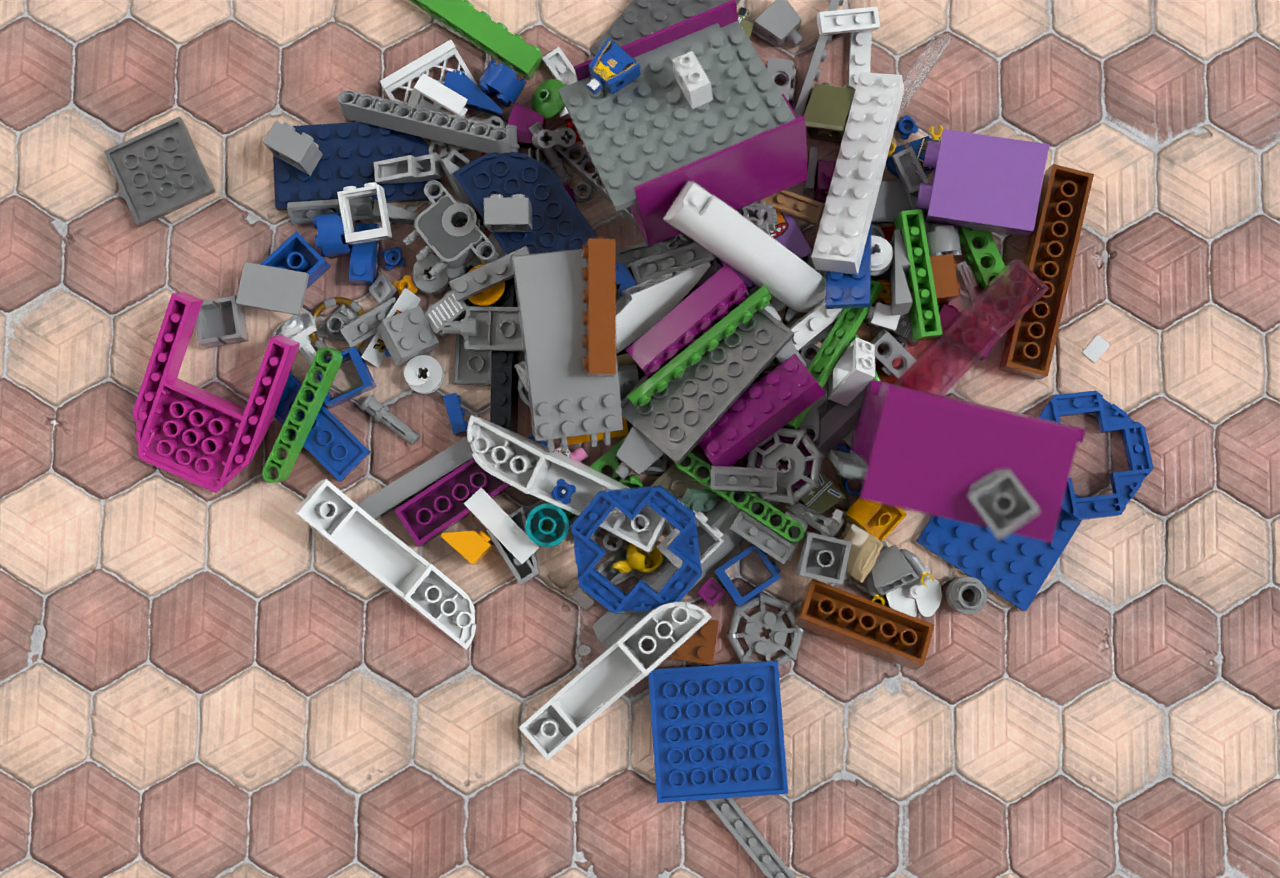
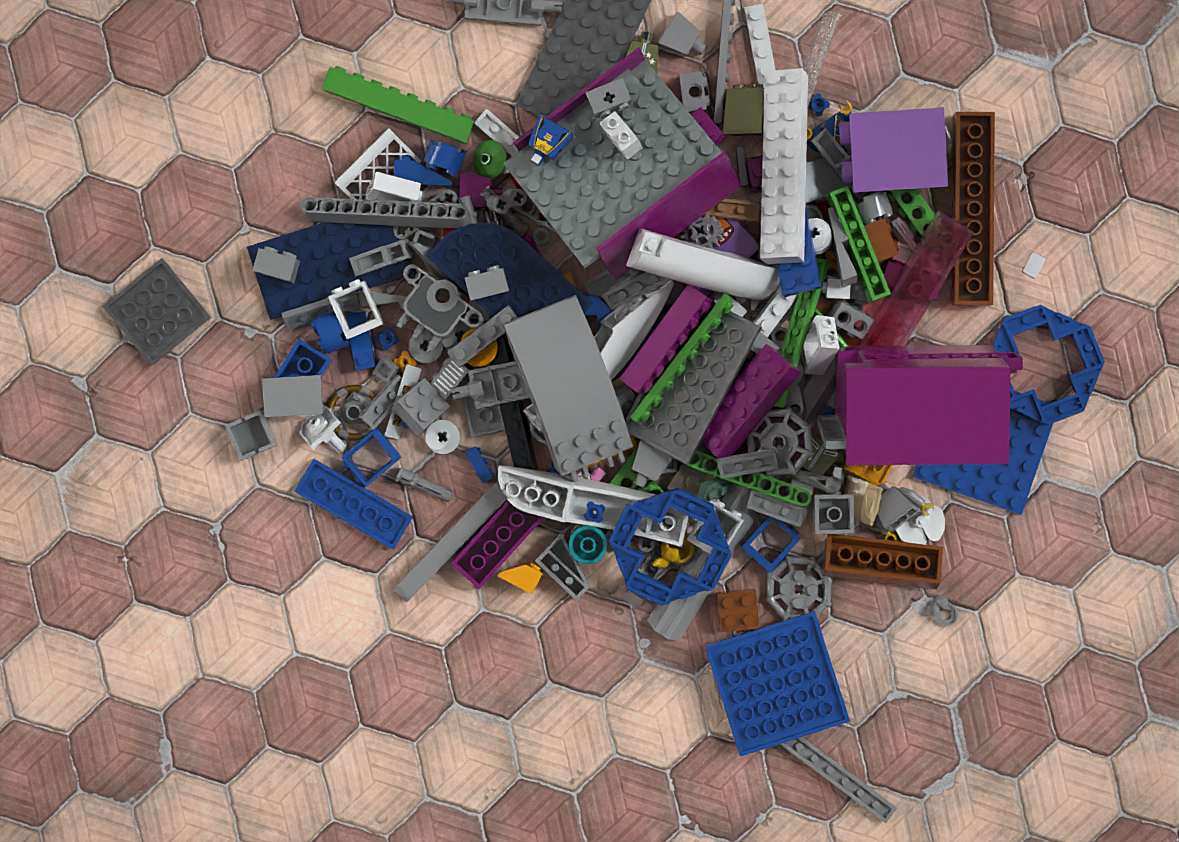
camera: 15 degrees left, 5 degrees up
dark pink wedge [133,292,300,493] -> none
bright green beam [262,347,343,483] -> none
white slope [294,479,476,650] -> none
white sticker [464,488,539,564] -> none
white slope [519,602,712,761] -> none
dark orange brick [582,238,616,377] -> none
magenta plate [696,577,727,607] -> none
white plate [816,7,880,35] -> none
light grey piece [945,577,987,614] -> none
light grey slope [967,468,1040,540] -> none
none -> light grey brick [586,78,632,119]
none -> light grey piece [927,596,958,626]

